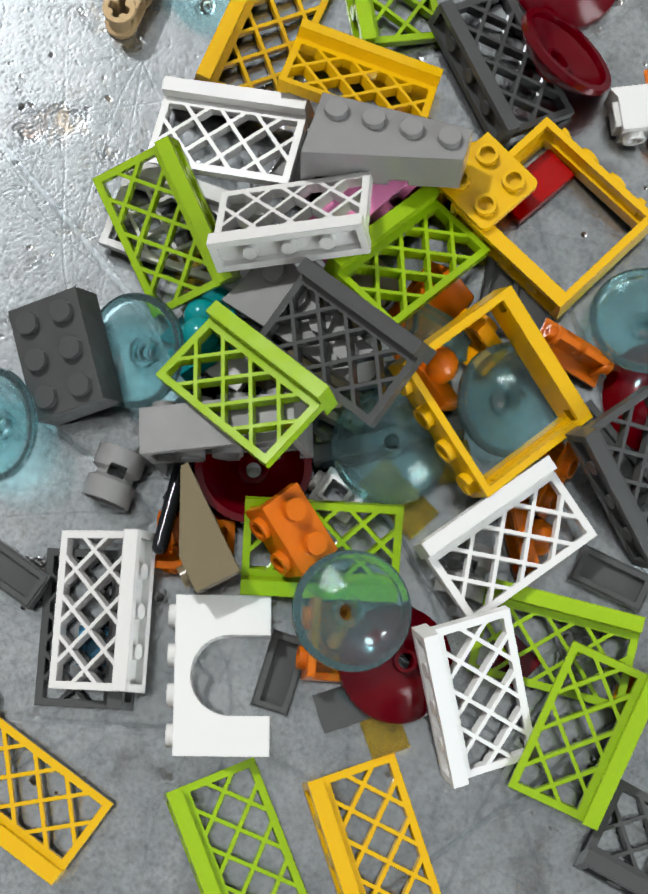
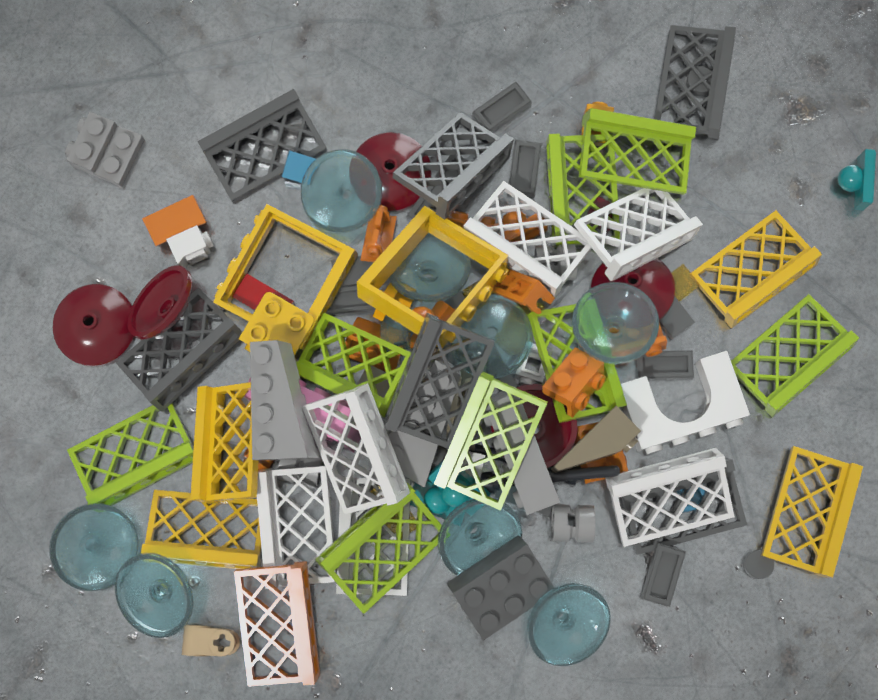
camera: 105 degrees left, 0 degrees up
none -> fence [234,561,320,686]
none -> orange hinge [492,268,555,314]

